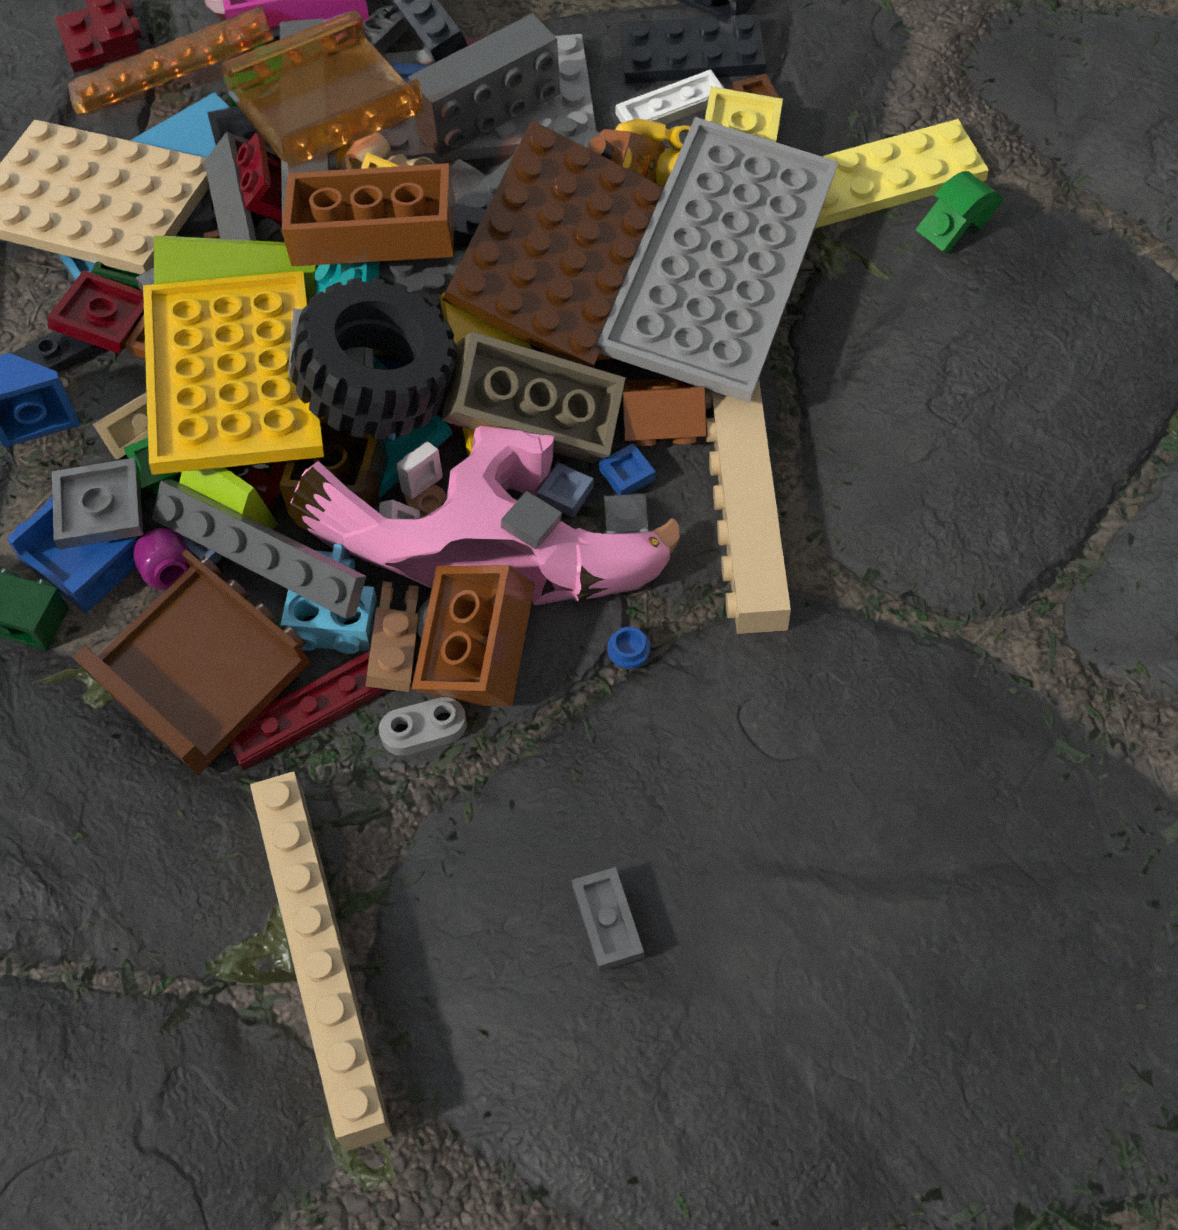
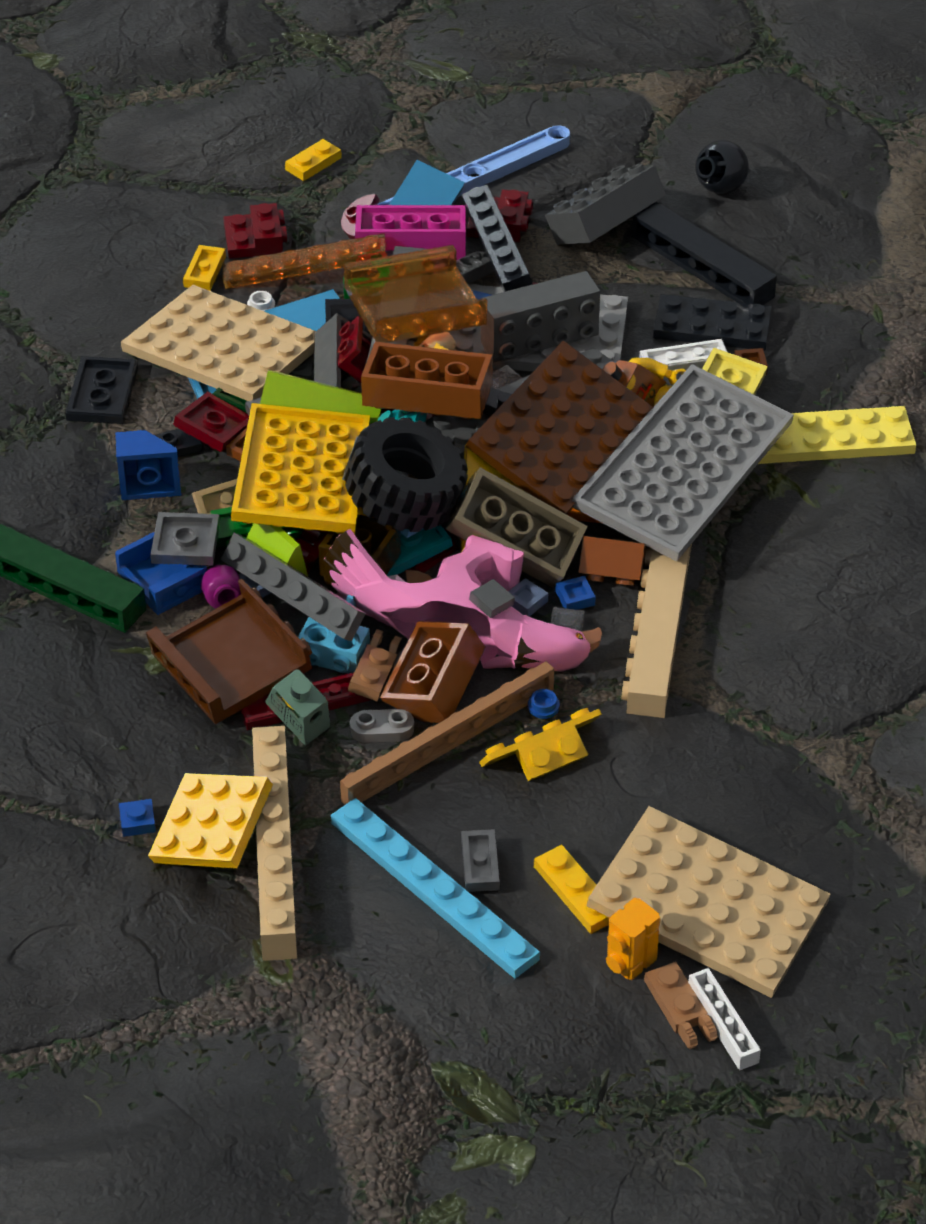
camera: 10 degrees right, 15 degrees down
white plate [397,441,443,500] -> none
green brick [916,171,1005,254] -> none
none -> blue plate [119,799,156,837]
none -> yellow plate [148,773,273,868]
none -> yellow plate [183,245,226,291]
none -> white plate [247,291,275,311]
none -> sand green torso [266,669,330,746]
none -> medium azure plate [331,798,540,979]
none -> medium nougat plate [340,661,554,805]
none -> yellow bracket [479,708,602,781]
none -> yellow plate [534,844,609,934]
none -> tan plate [587,806,831,998]
none -> light orange brick [606,897,660,980]
none -> medium nougat hinge [644,962,718,1050]
none -> white piece [688,968,761,1071]

